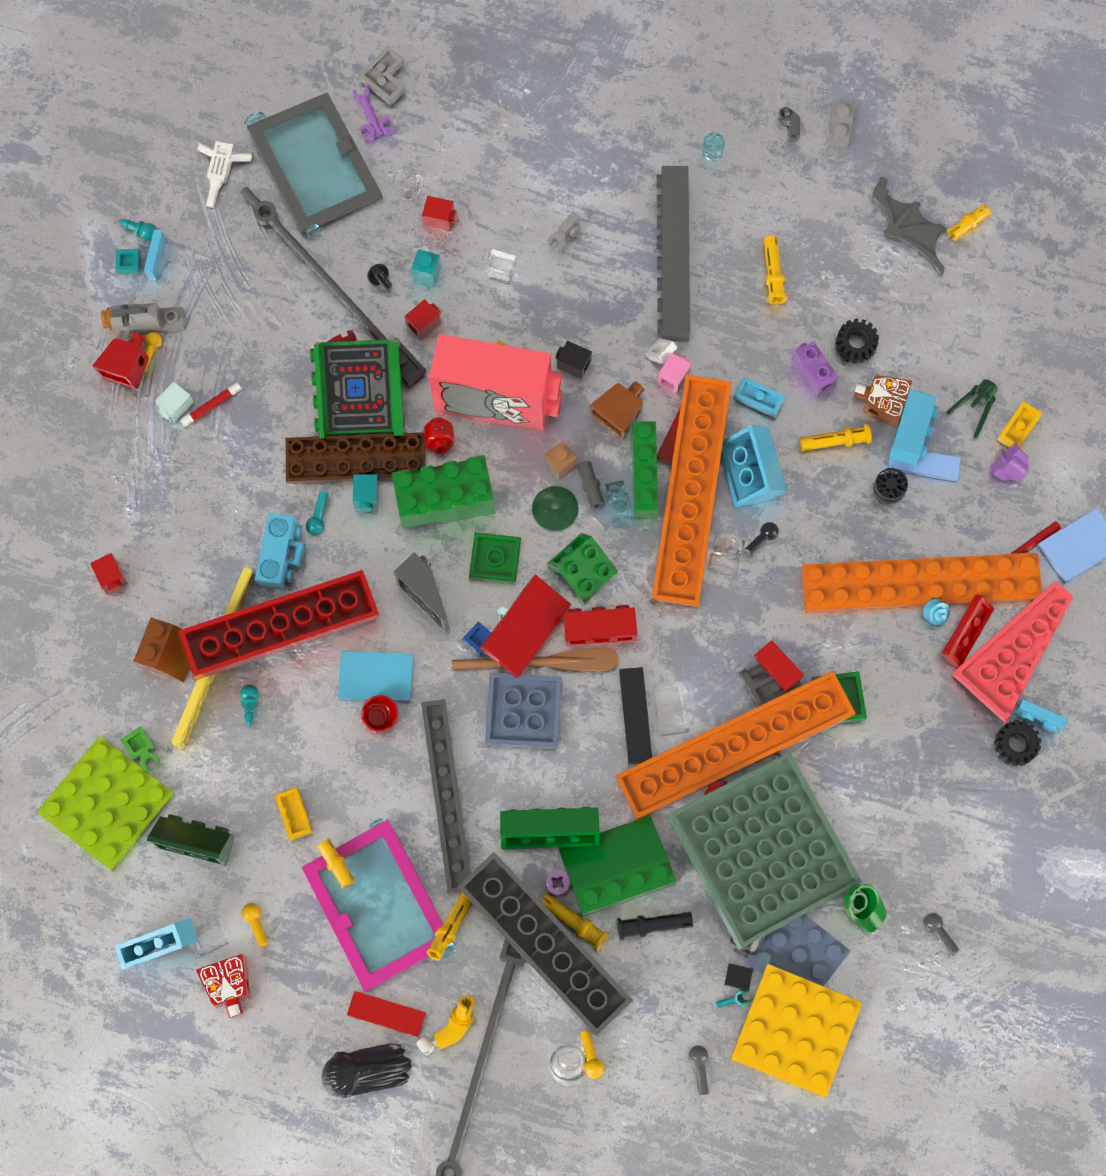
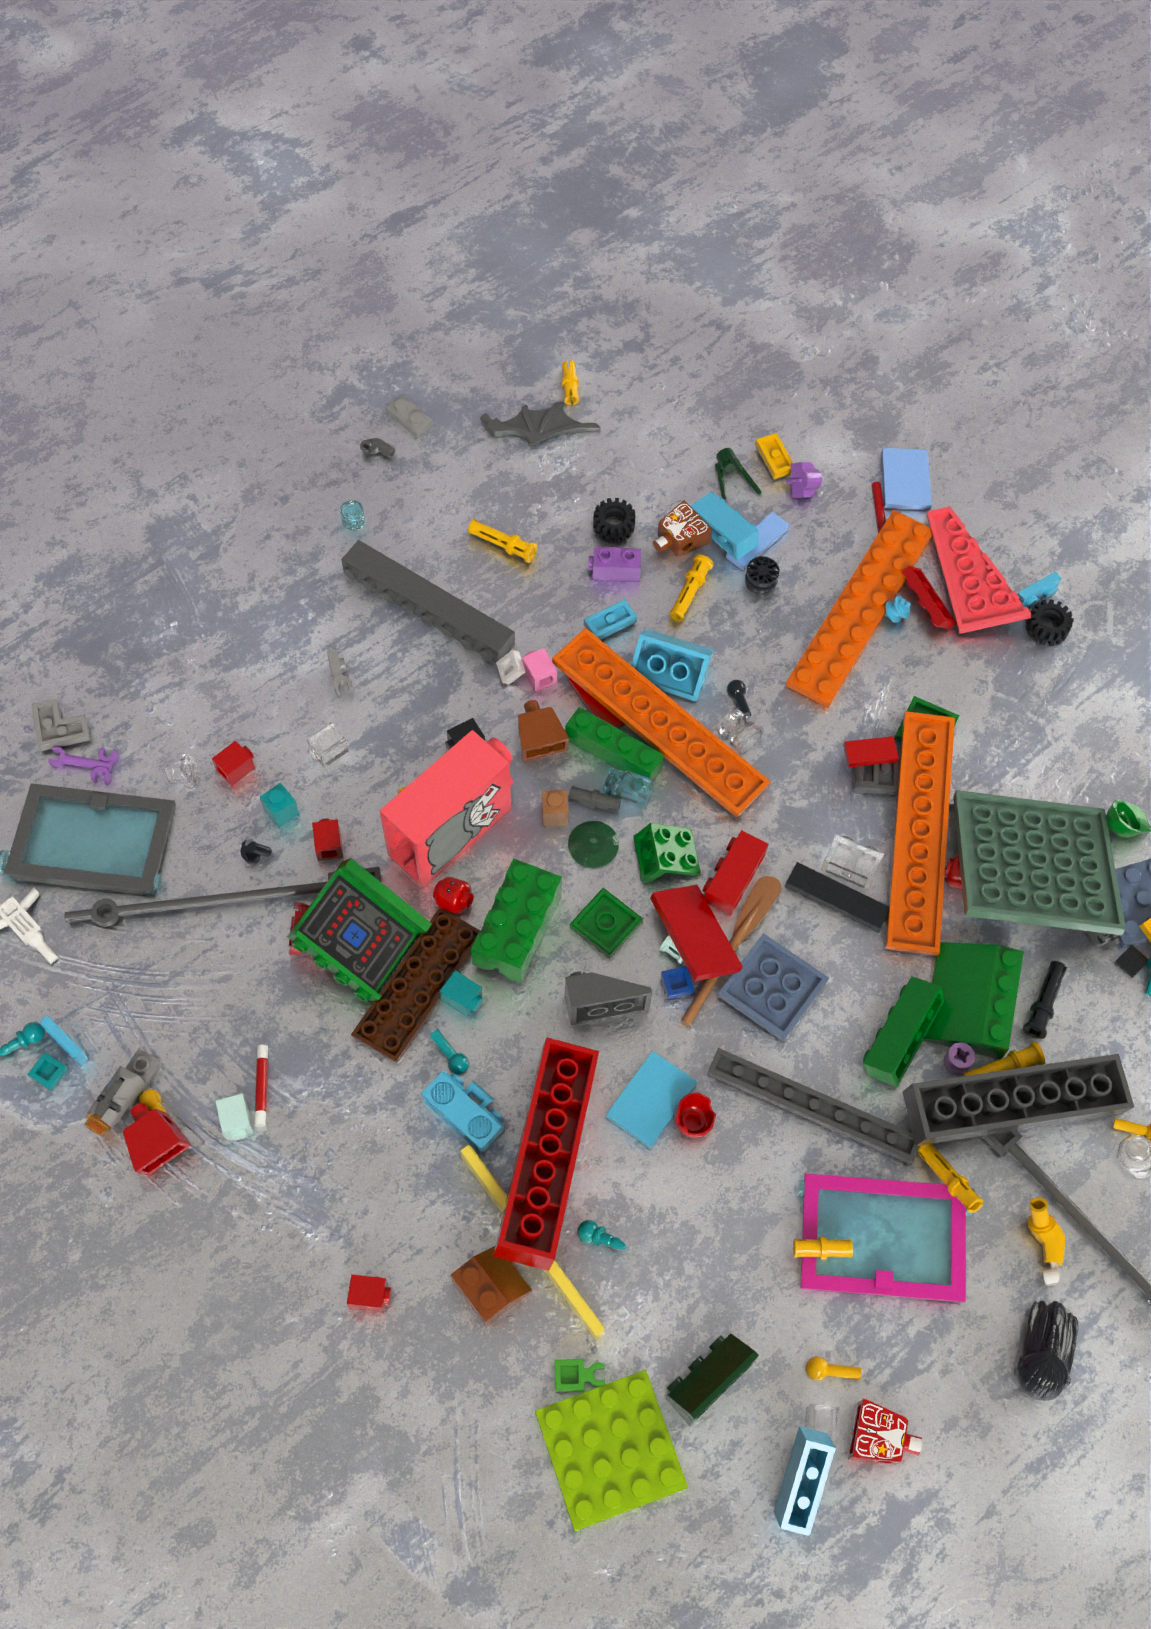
camera: 60 degrees left, 10 degrees down
yellow plate [274,787,313,842] -> none
red tile [347,991,426,1037] -> none

